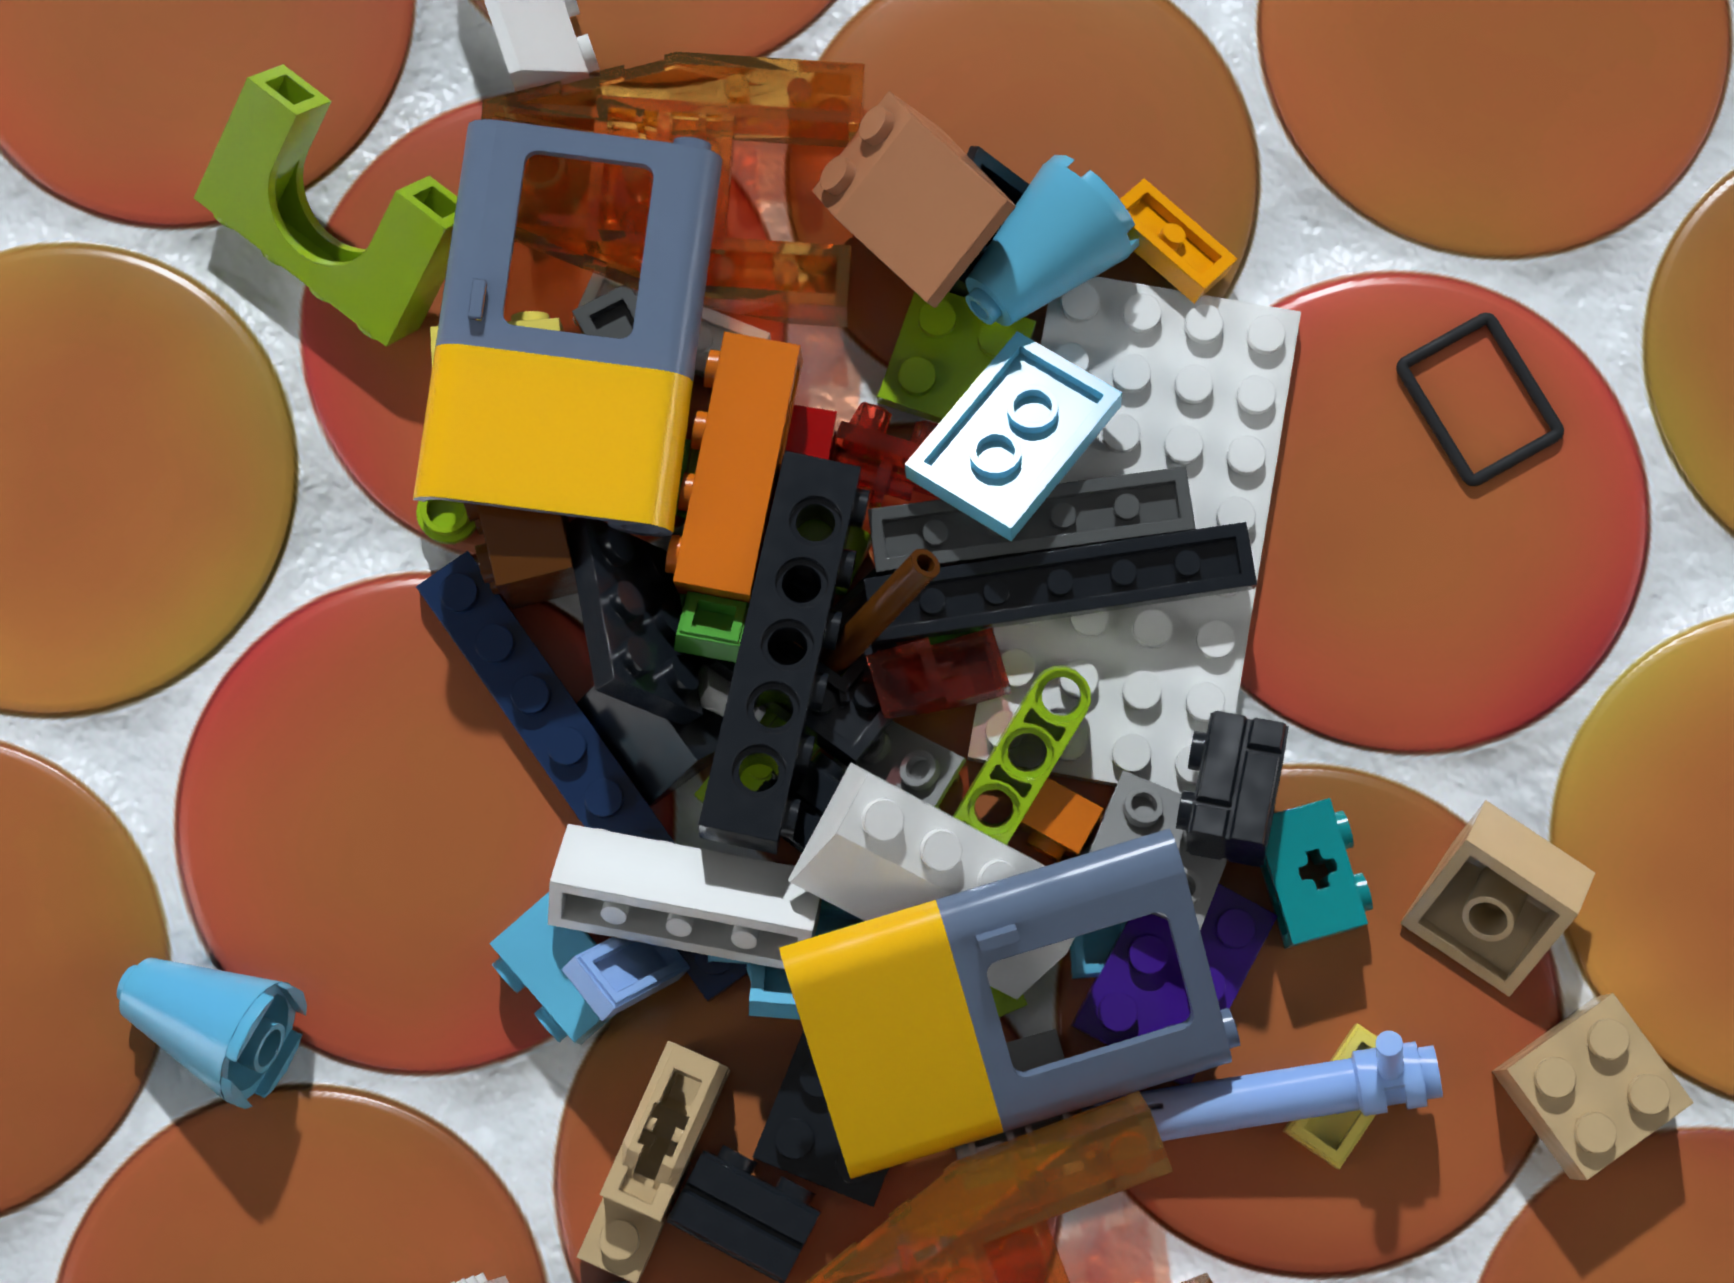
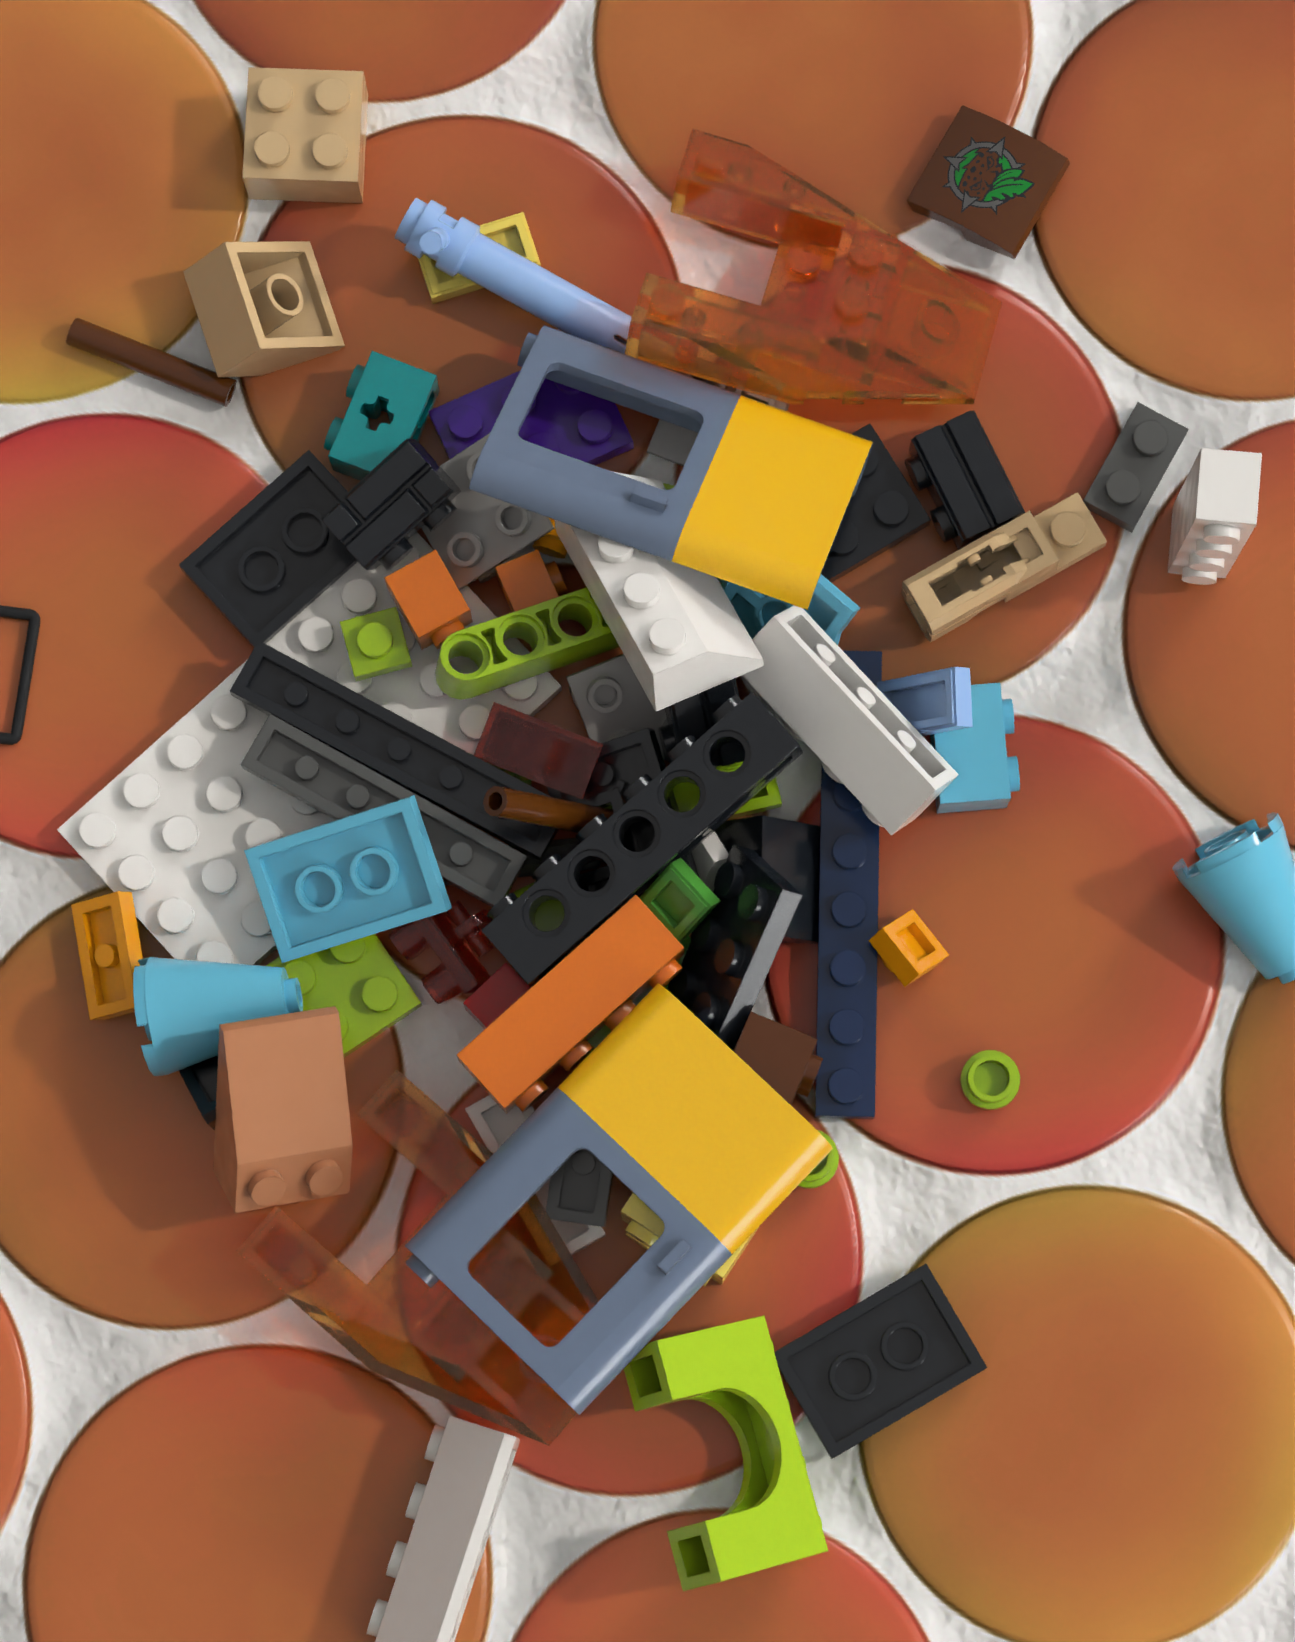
camera: 145 degrees left, 0 degrees up
none -> reddish brown piece [66,318,237,407]
none -> black plate [179,450,358,648]
none -> lime plate [340,607,413,682]
none -> orange brick [384,549,473,650]
none -> black plate [774,1264,987,1459]
none -> light orange plate [868,909,949,987]
none -> lime plate [960,1050,1020,1110]

